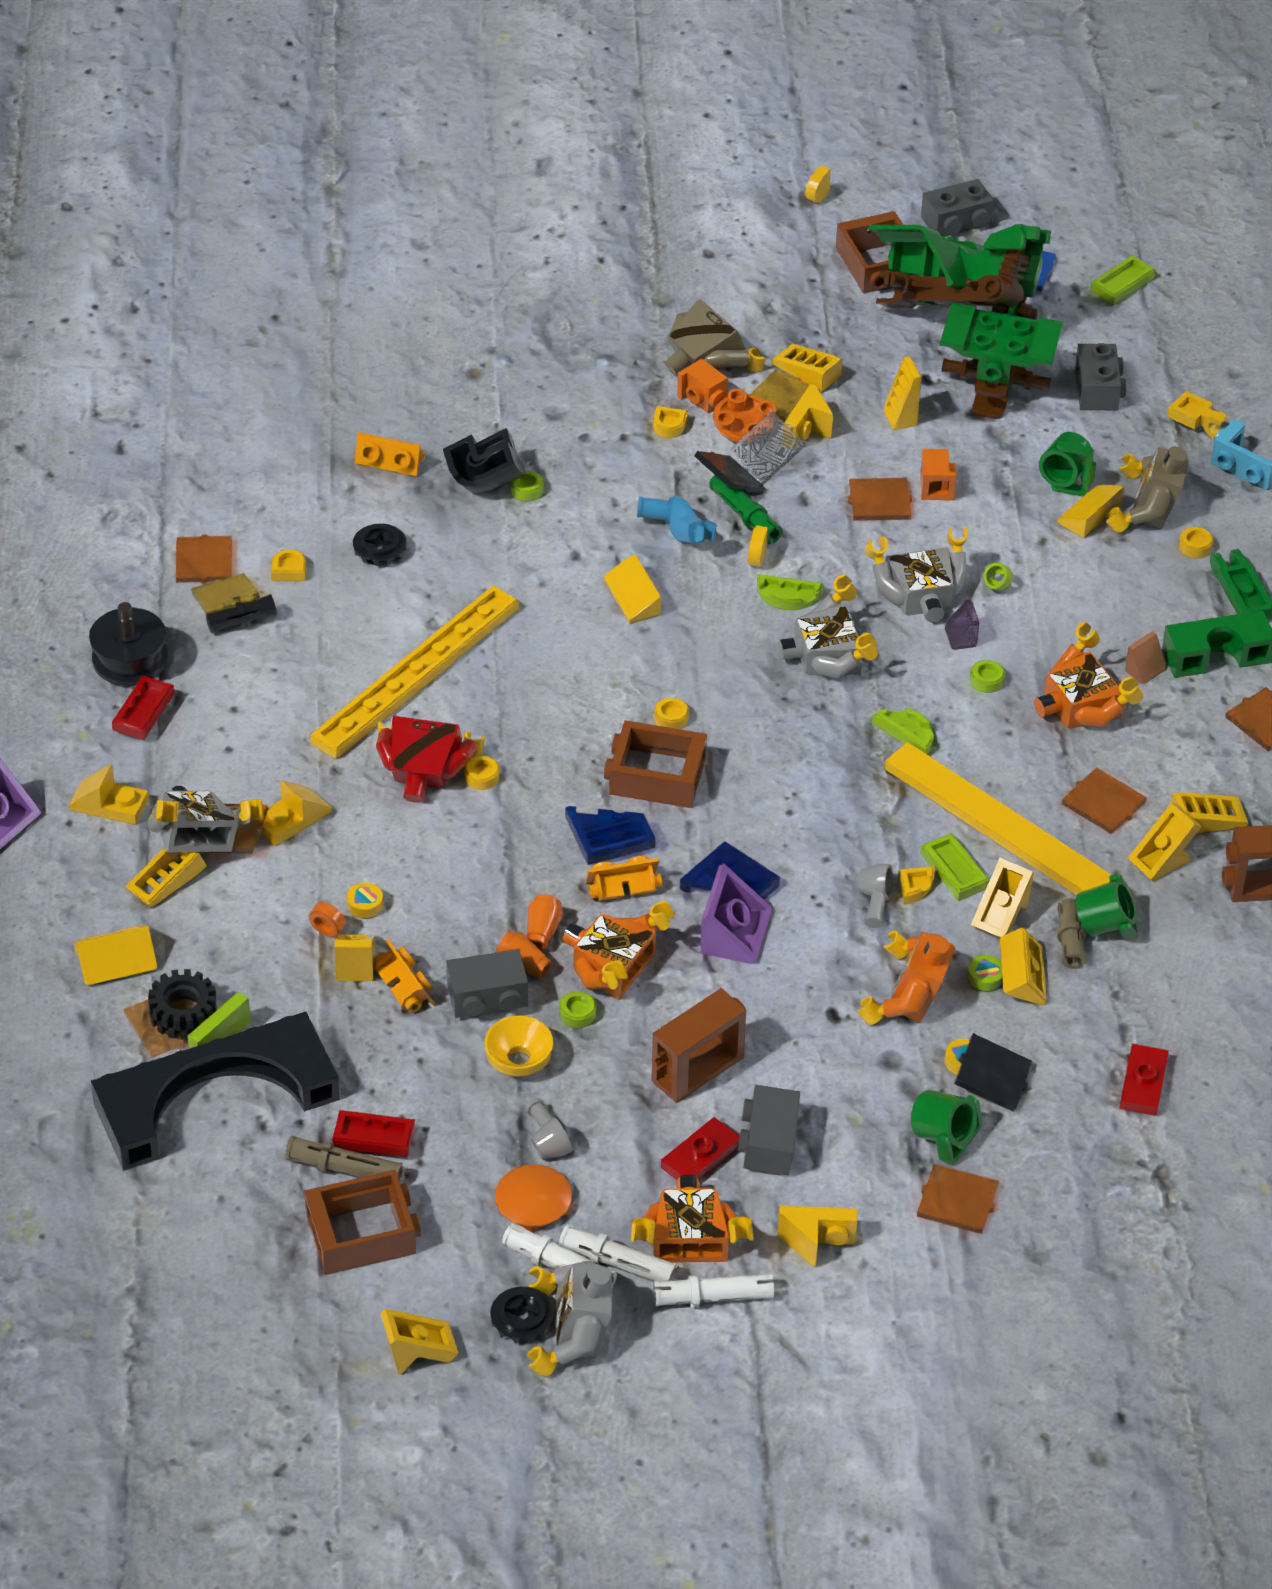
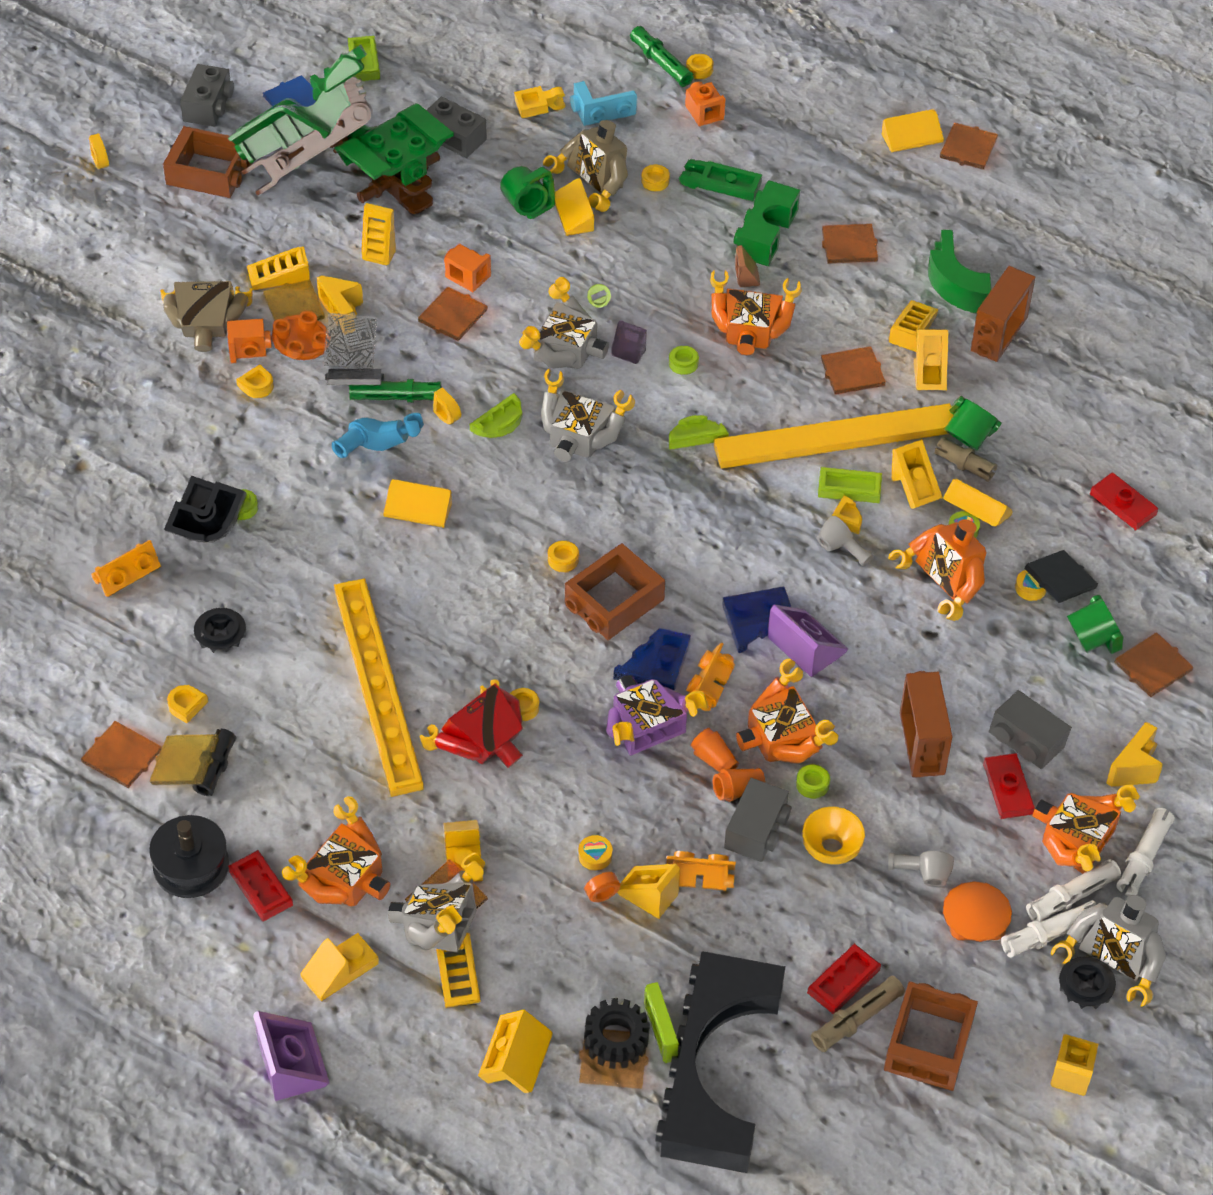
camera: 55 degrees left, 5 degrees up
none -> torso [282,796,390,906]
none -> torso [606,675,708,756]

